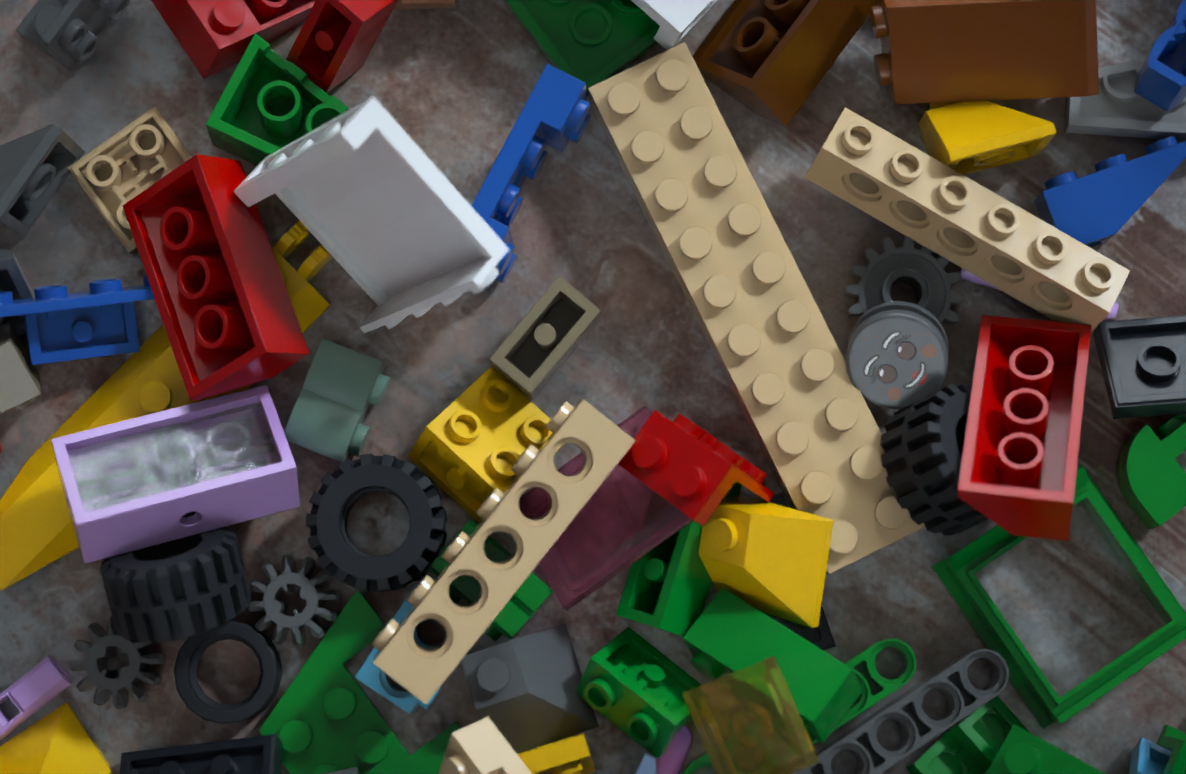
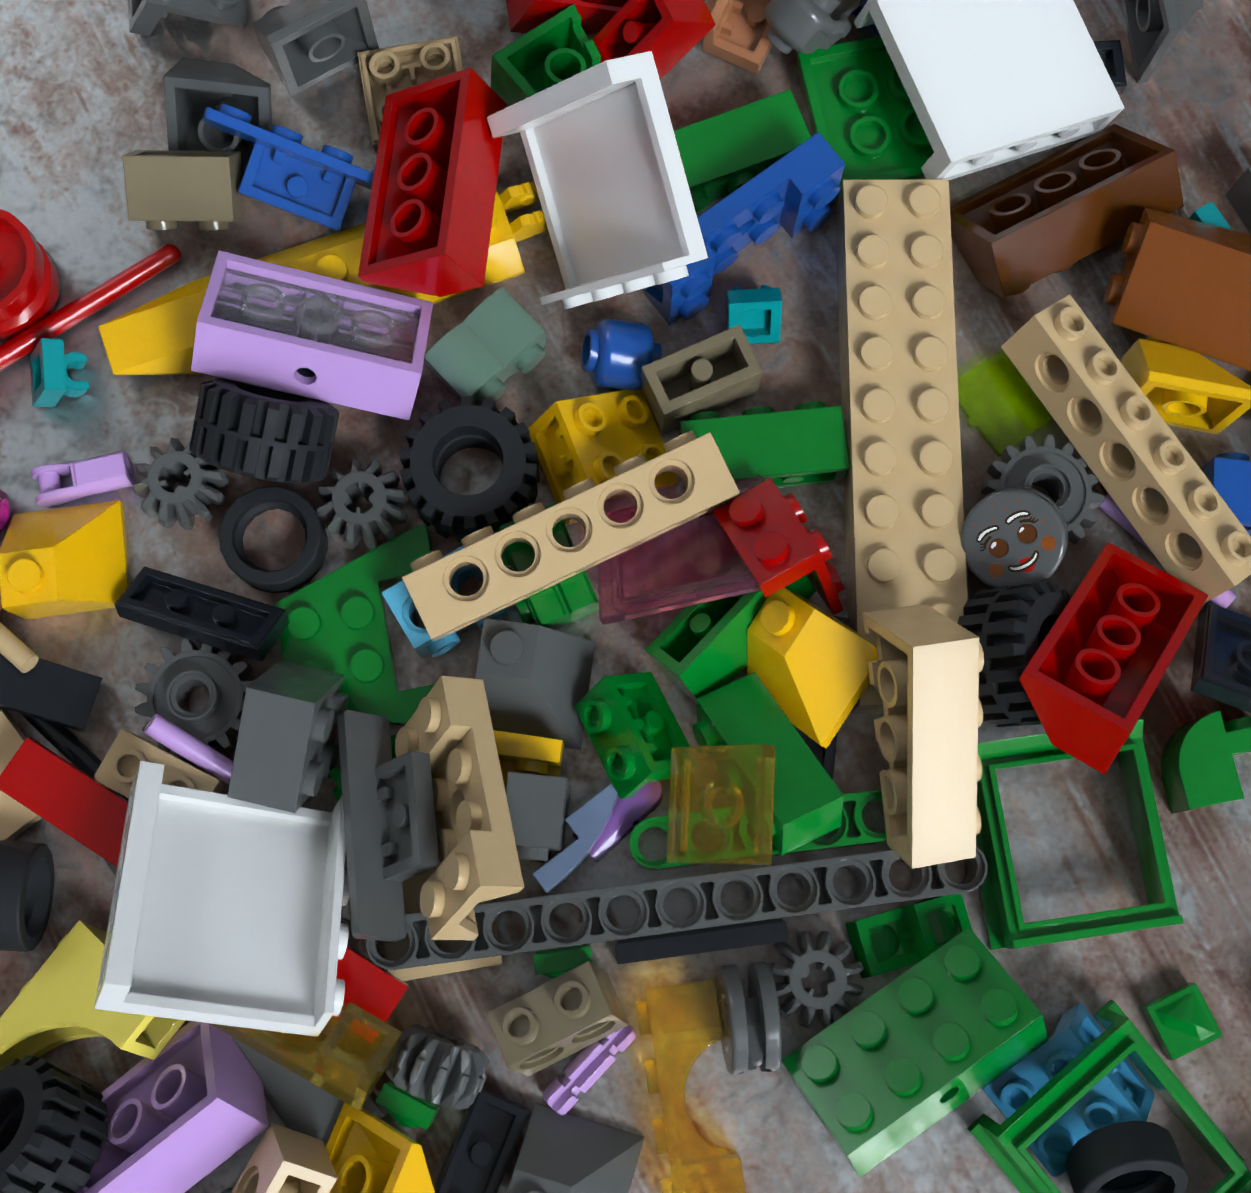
camera: 20 degrees right, 5 degrees down
none -> blue head [581,318,662,390]
none -> green brick [674,89,811,213]
none -> green brick [679,401,850,492]
none -> teal tile [726,285,782,344]
none -> wedge [863,604,984,869]
none -> clear neon green piece [958,349,1053,457]

